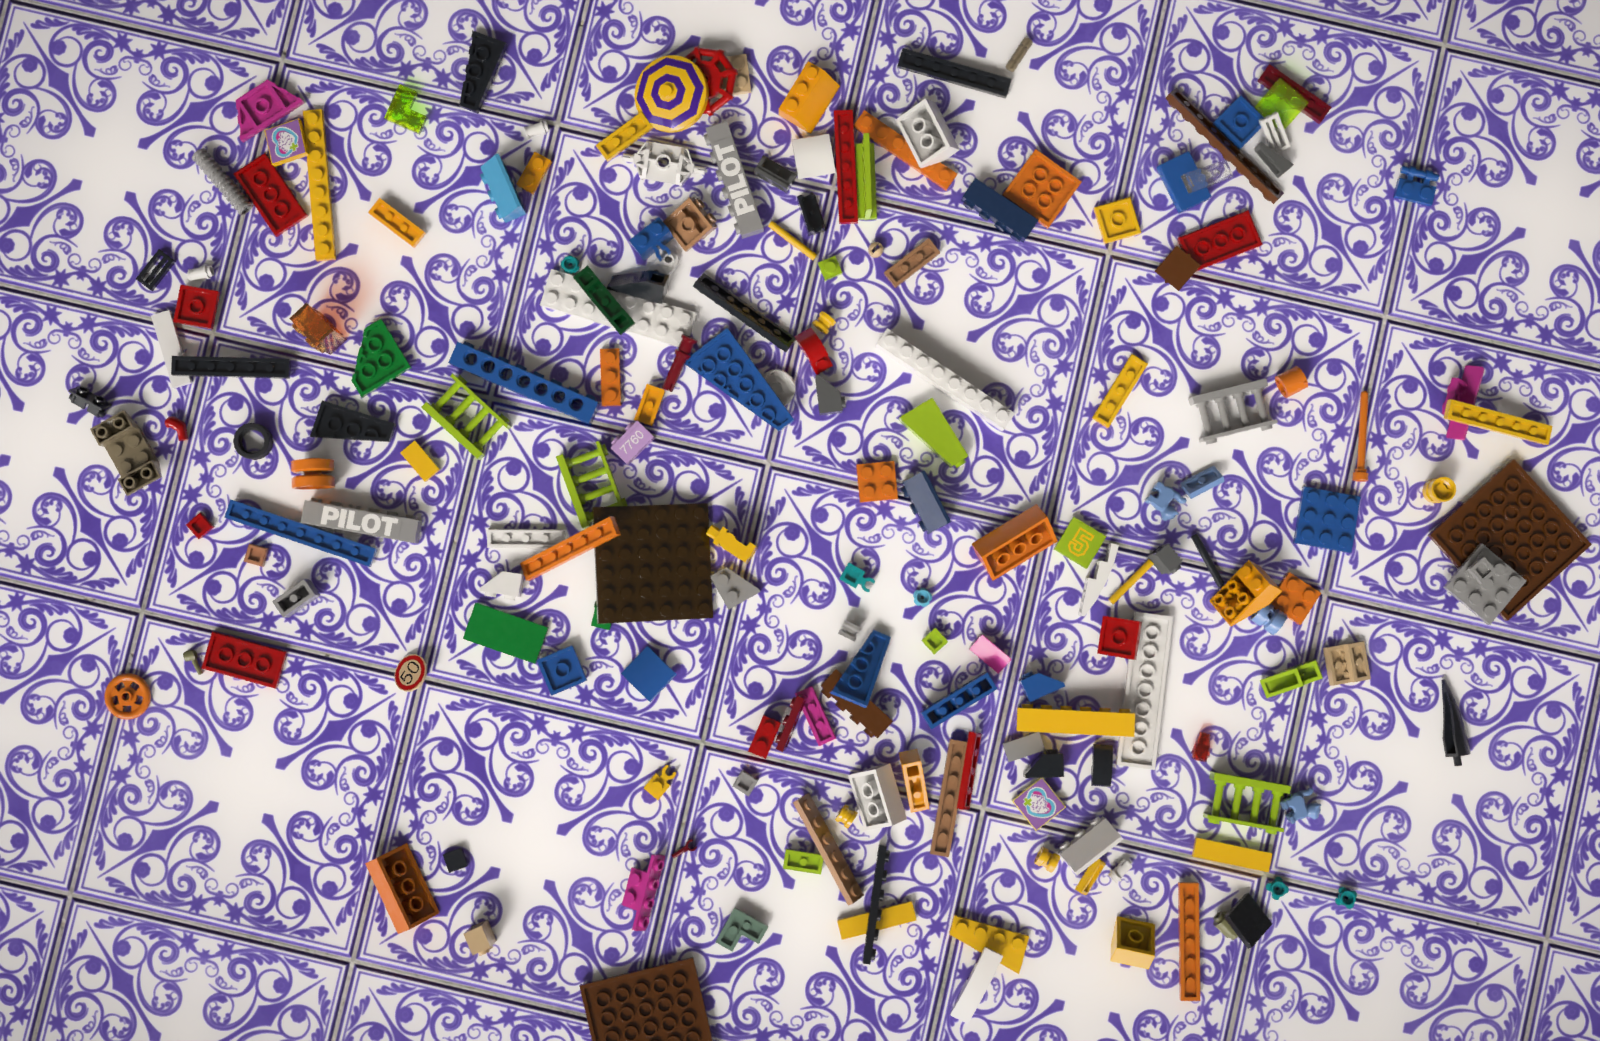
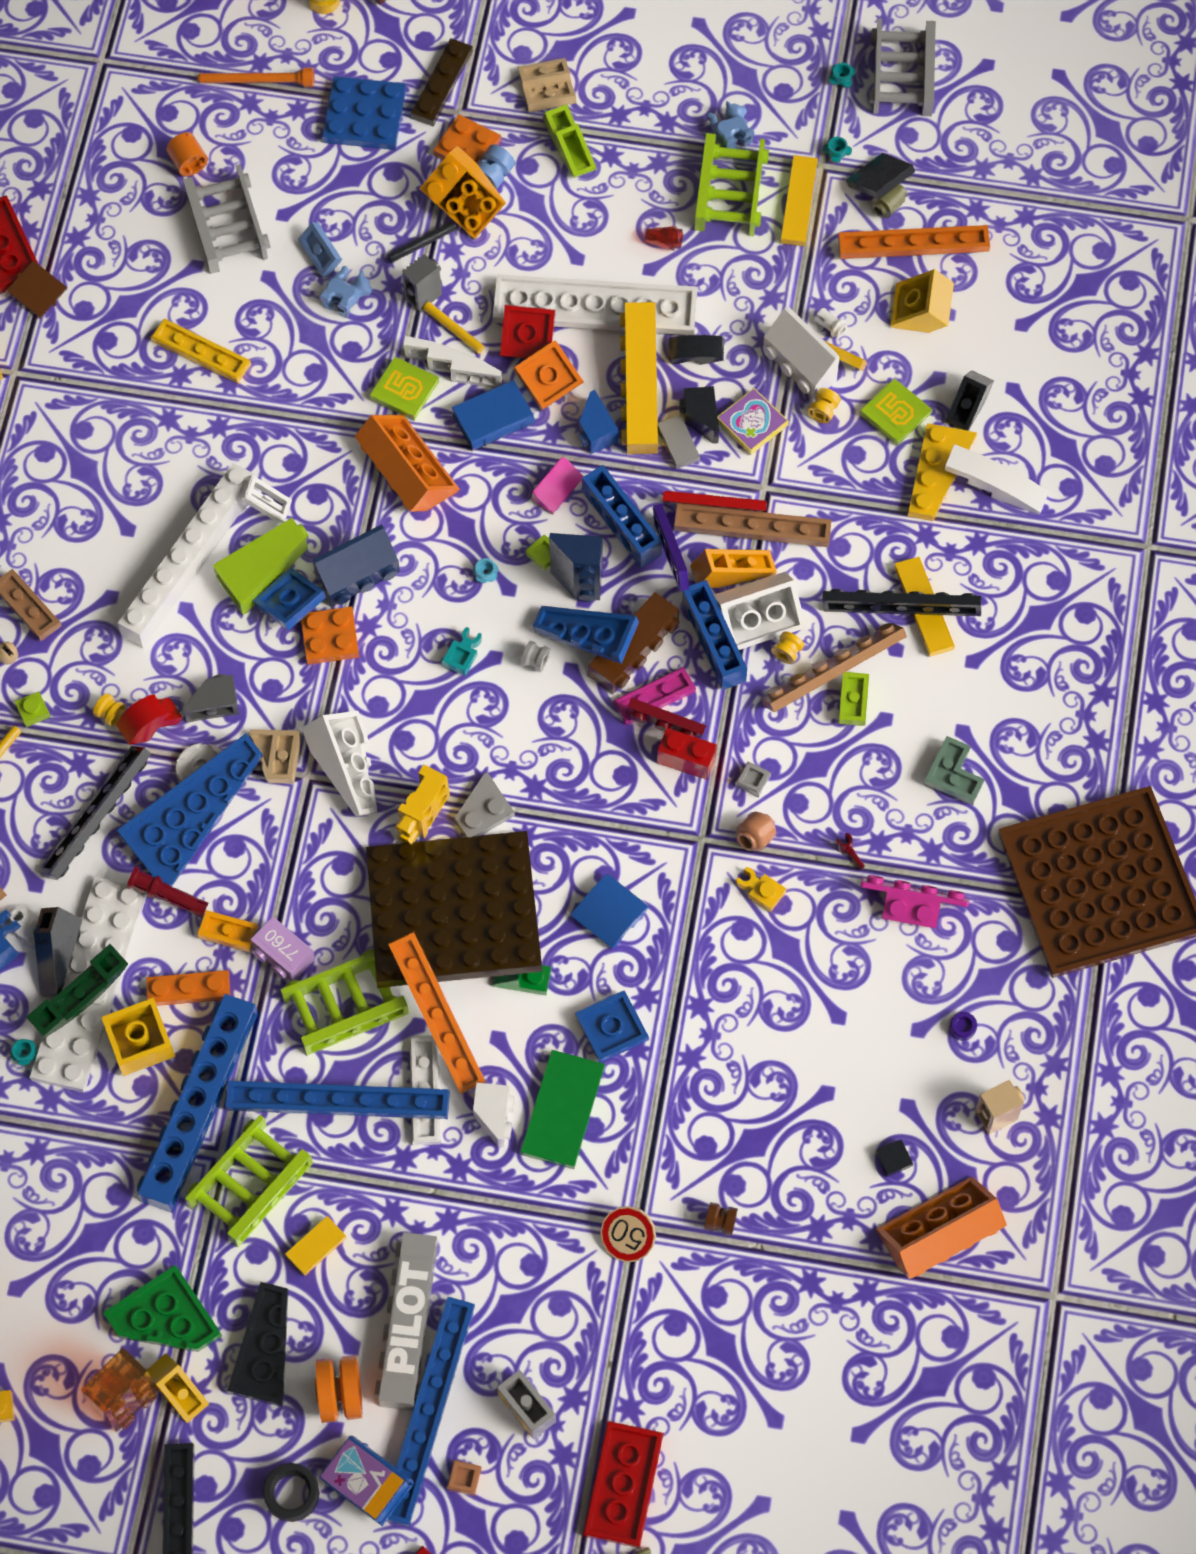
camera: 85 degrees left, 20 degrees down
none -> yellow brick [101,997,176,1077]
none -> yellow slope [144,1353,209,1423]
none -> blue plate [225,1081,450,1119]
none -> white tile [240,475,292,524]
none -> tan wing [250,729,302,784]
none -> blue plate [253,568,326,630]
none -> white wedge [302,711,377,817]
none -> piece [318,1435,414,1526]
none -> dark brown plate [411,38,473,127]
none -> blue piece [452,380,535,451]
none -> orange plate [513,340,584,411]
none -> dark blue slope [549,533,603,602]
none -> dark purple tile [652,504,689,591]
none -> blue brick [682,580,747,690]
none -> reddish brown wheel [704,1202,738,1236]
none -> nougat head [736,811,776,852]
none -> lime tile [860,378,932,446]
none -> light grey fence [869,18,936,117]
none -> black slope [945,370,995,431]
none -> dark purple tile [949,1012,978,1041]

